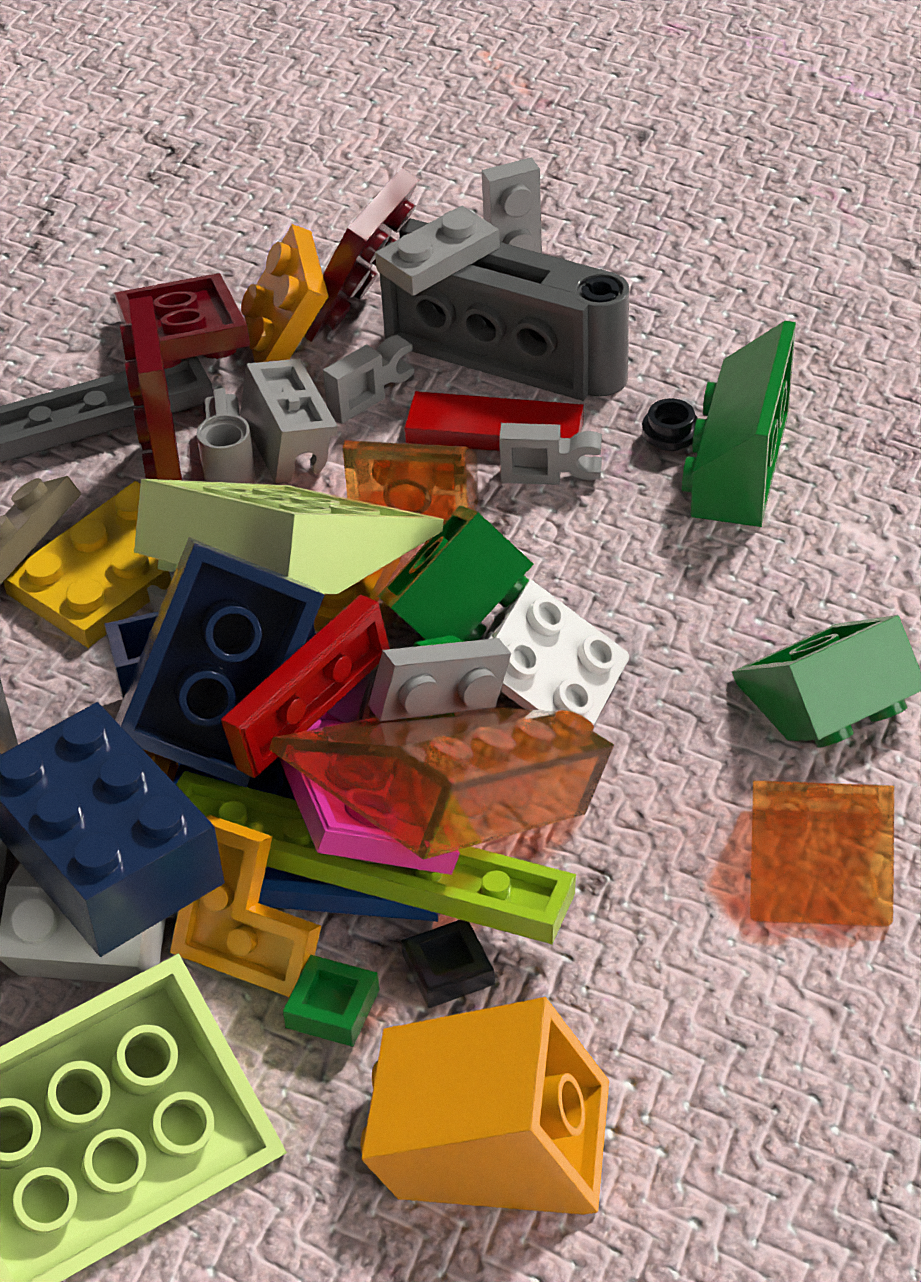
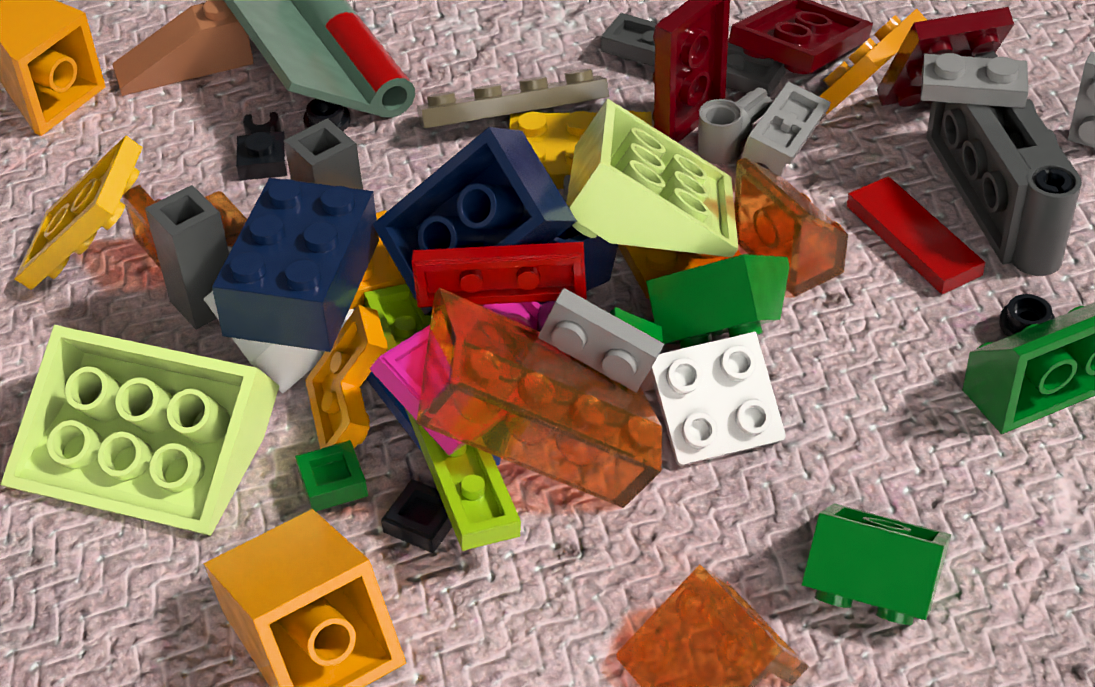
camera: 50 degrees right, 0 degrees up
light grey plate [323,335,414,424] -> none
light grey plate [499,423,602,485] -> none

